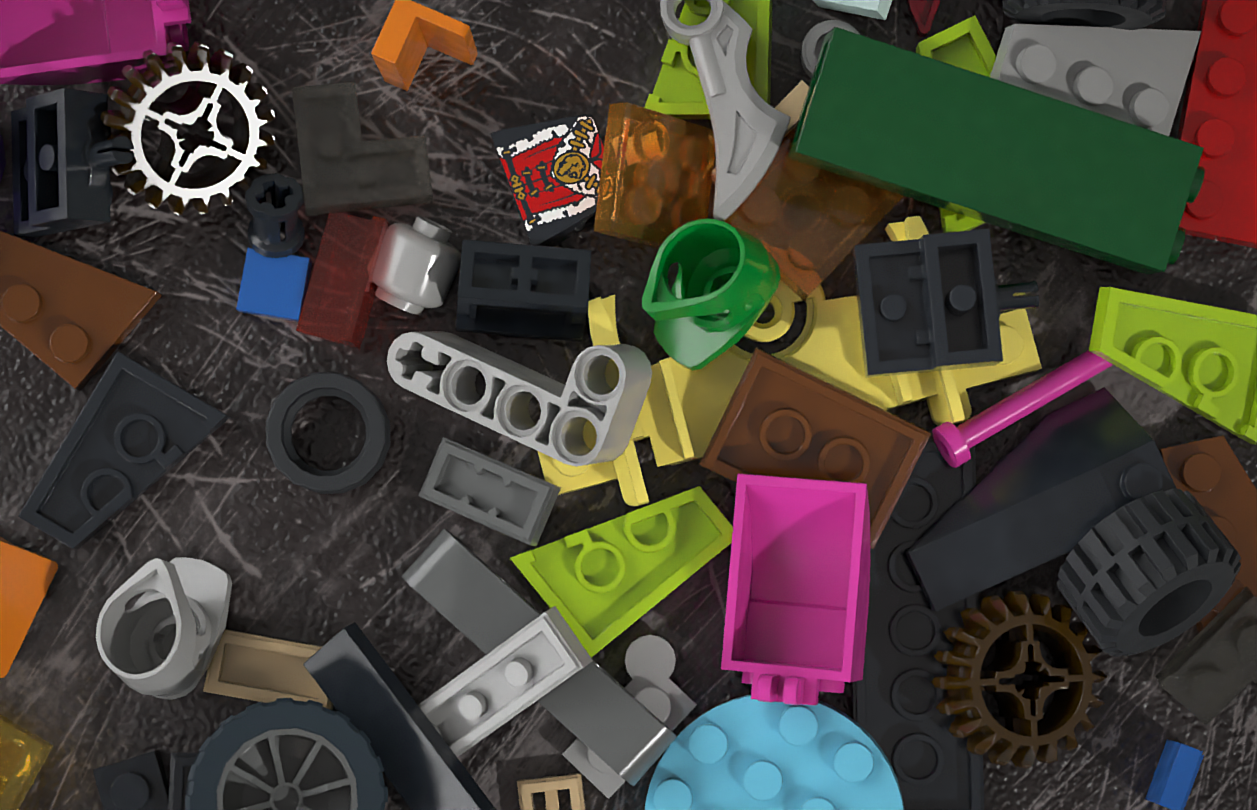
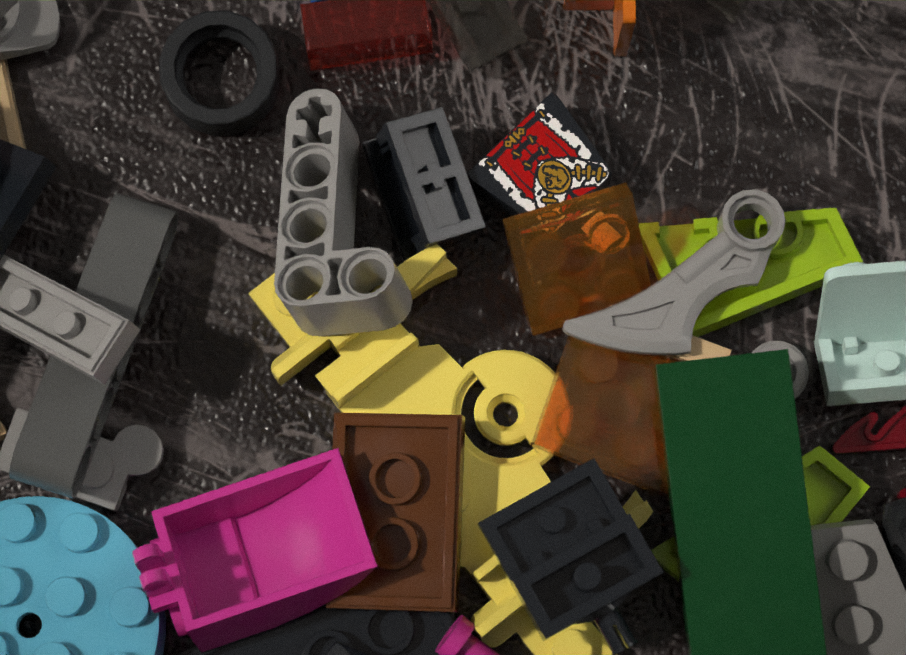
camera: 60 degrees right, 5 degrees down
light grey head [369,216,461,315] -> none
dark grey plate [418,437,561,546] -> none
lime wing [510,486,733,658] -> none
green helmet [642,219,781,371] -> none

